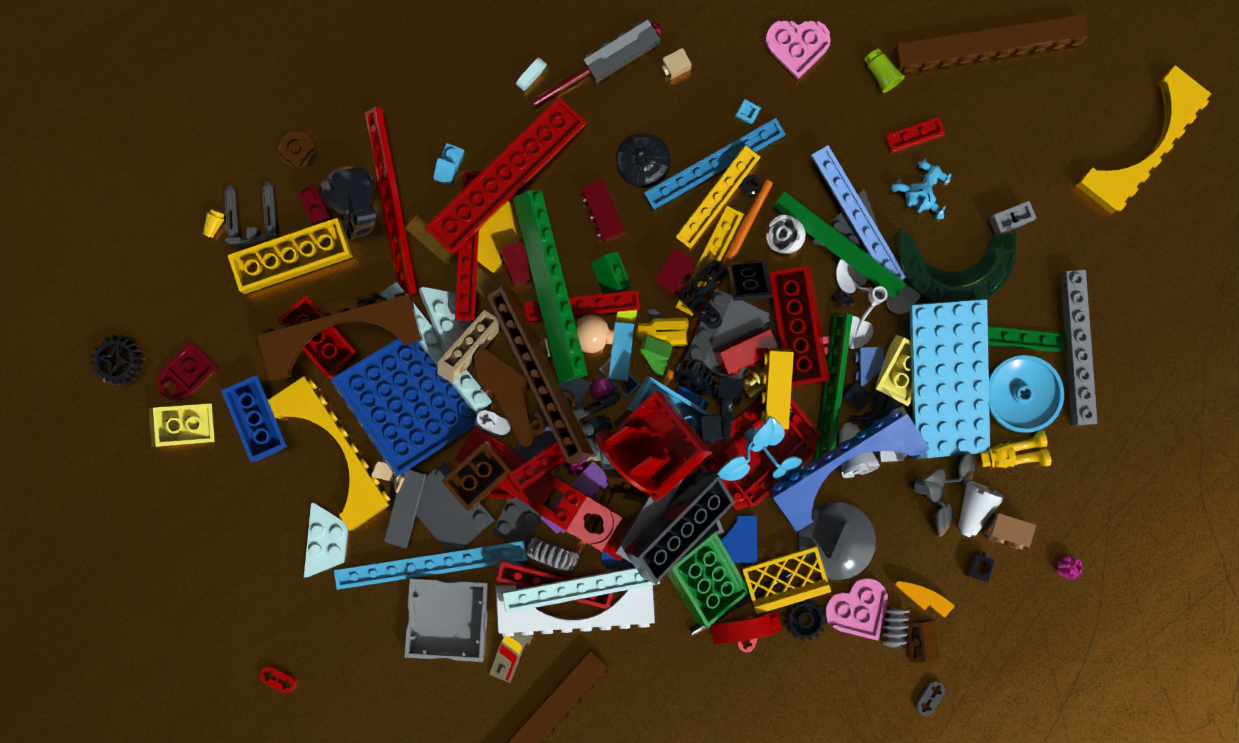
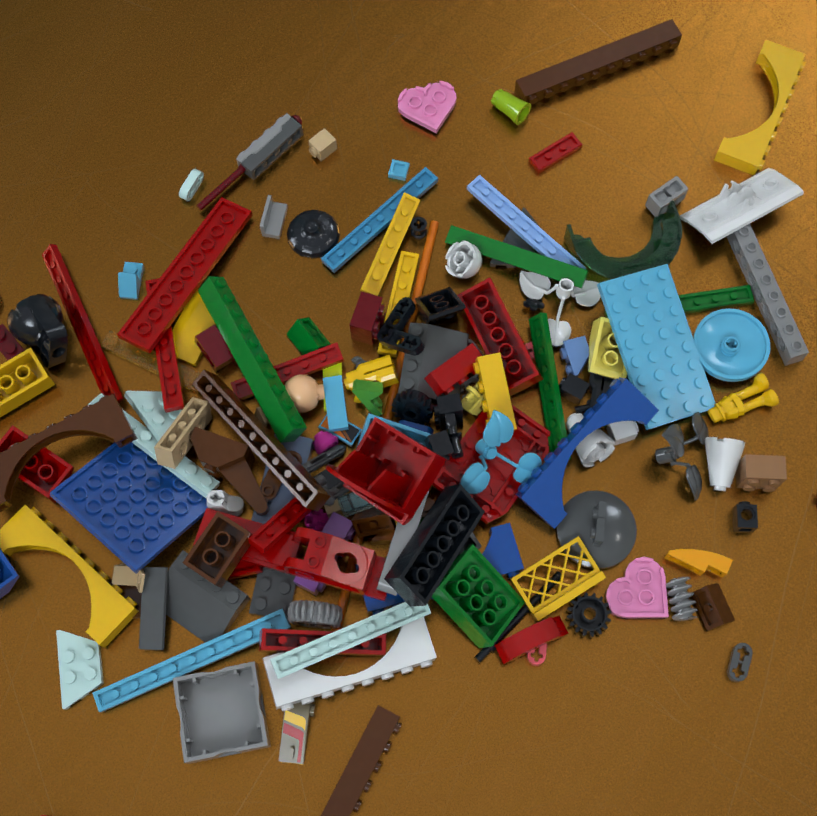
camera: 15 degrees left, 15 degrees down
dark red brick [580,179,625,243] -> none
medium azure piece [890,158,951,219] -> none
none -> light grey panel [260,195,288,239]
none -> white hinge [679,168,804,244]

